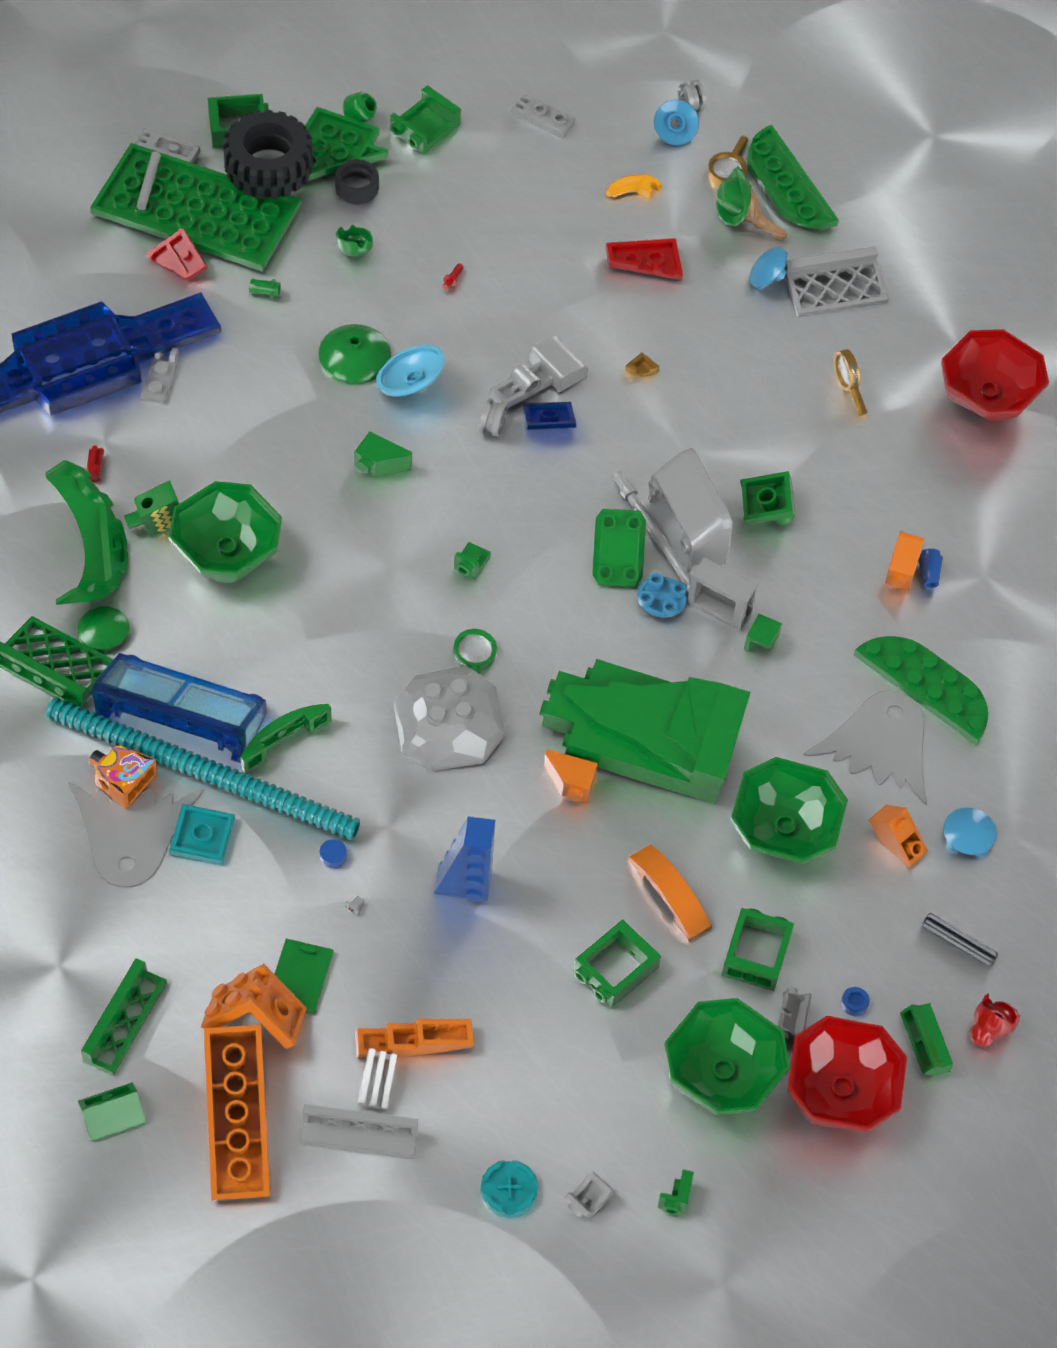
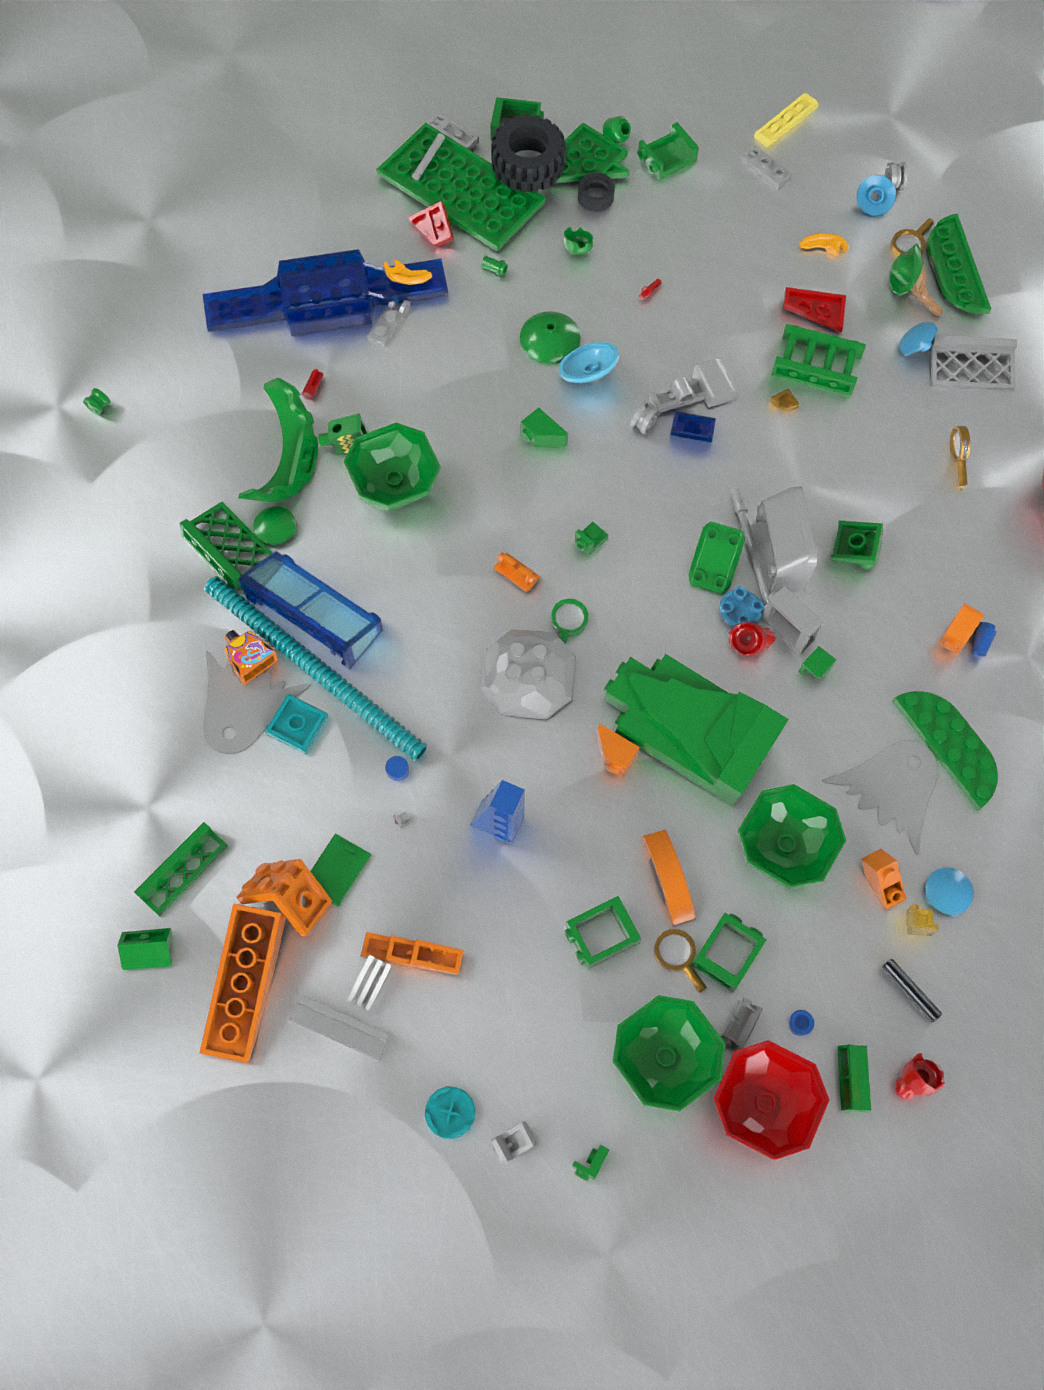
camera: 20 degrees right, 10 degrees up
green slope [241,704,332,773] -> none
none -> light orange piece [383,260,432,285]
none -> orange hinge [493,552,541,593]
none -> piece [654,929,707,993]
none -> red piece [728,621,776,657]
none -> light yellow tile [754,93,819,148]
none -> green fence [771,324,866,396]
none -> clear yellow panel [906,904,939,936]

